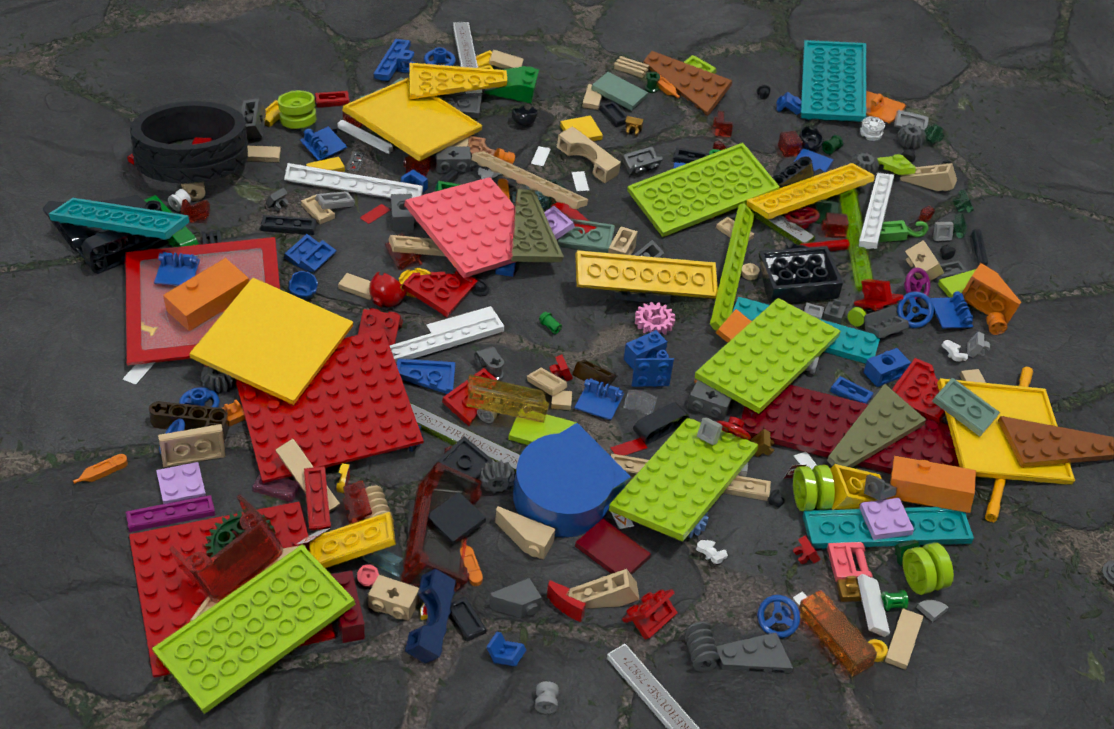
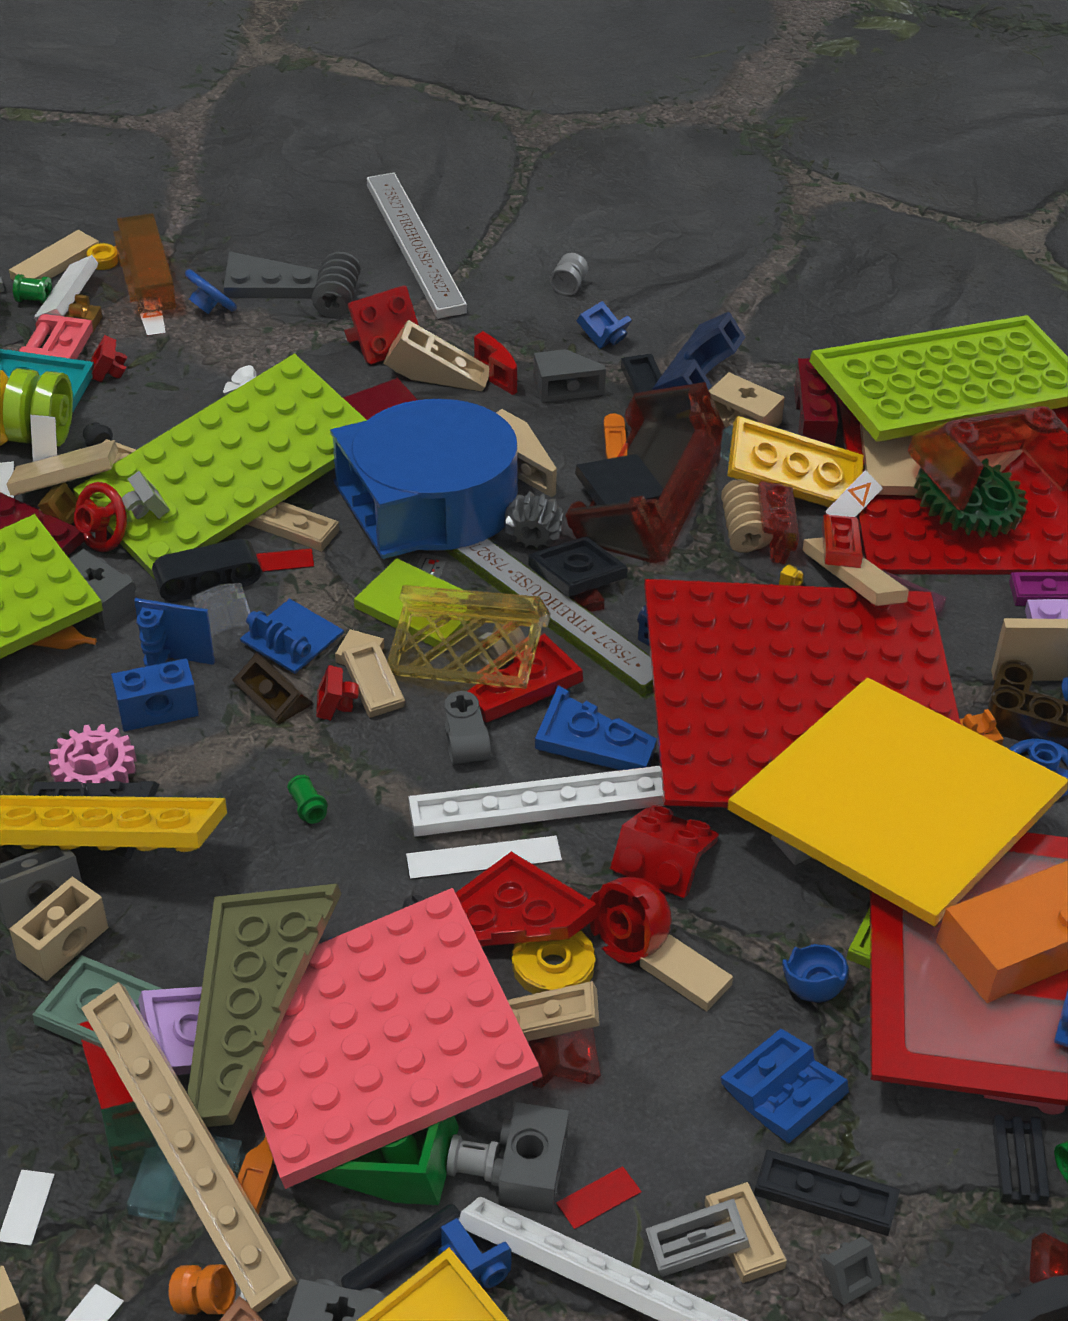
camera: 160 degrees left, 0 degrees up
none -> tan tile [6,440,118,496]

